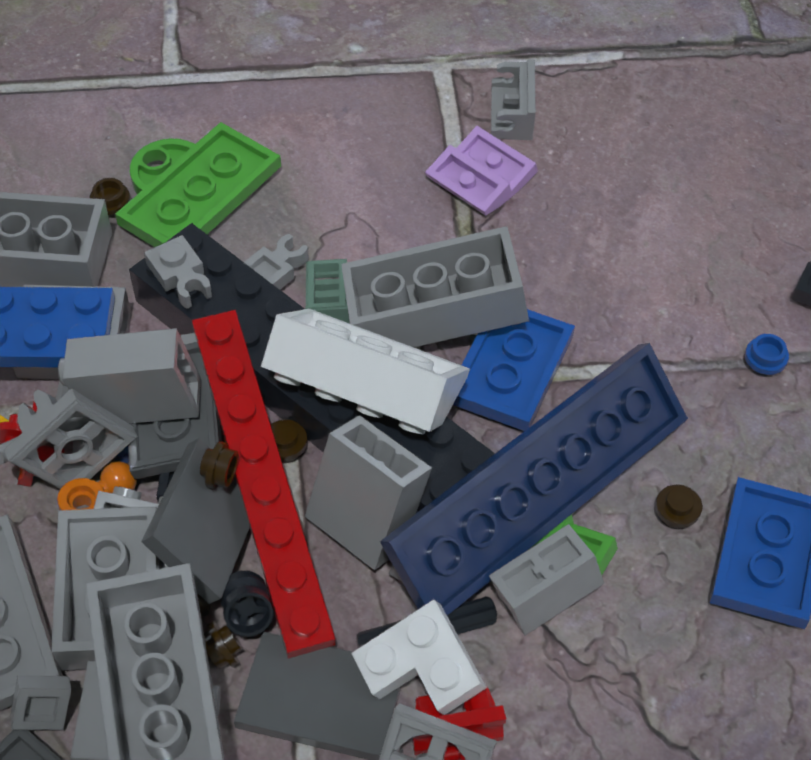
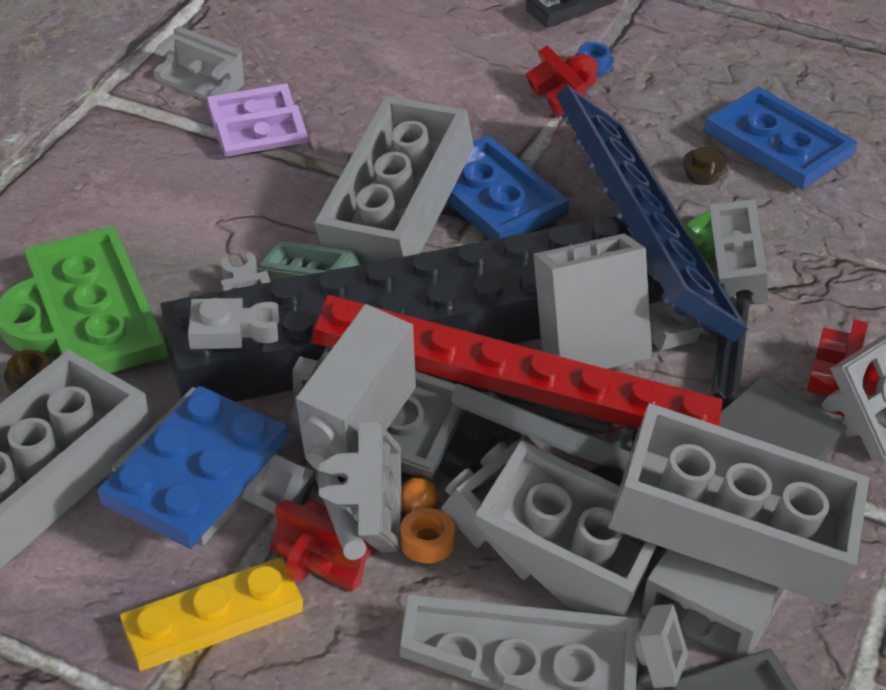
camera: 60 degrees left, 10 degrees down
dark brown plate [200,441,239,489] -> none
white slope [261,309,470,434] -> none
white plate [351,599,487,715] -> none
none -> red hips [526,45,598,118]

